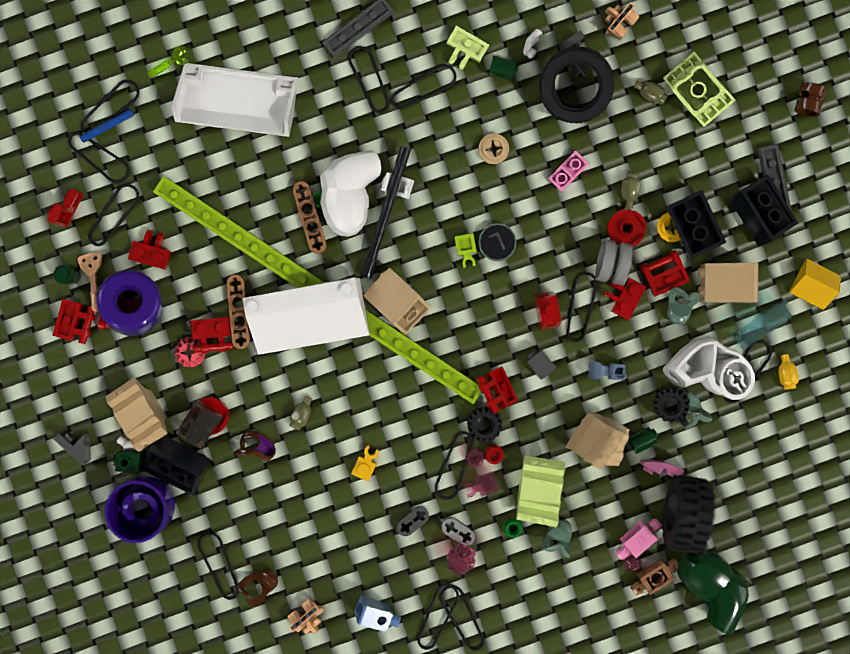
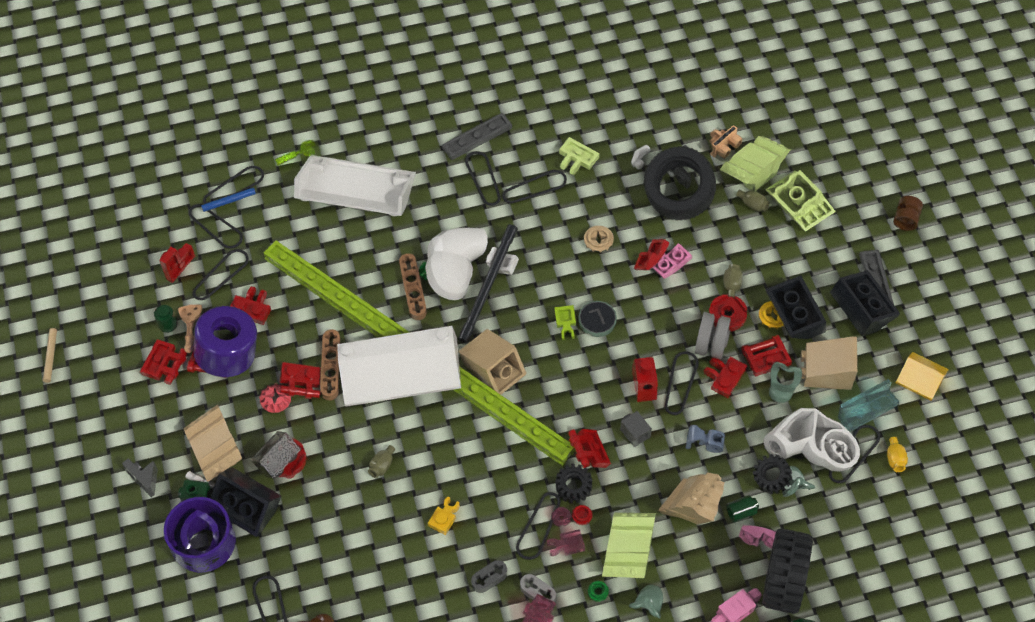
camera: 10 degrees right, 30 degrees down
reddish brown piece [235,431,276,461] -> none
dark green brick [489,55,518,80] -> none
none -> red slope [634,239,669,270]
none -> yellowish green slope [720,136,791,192]

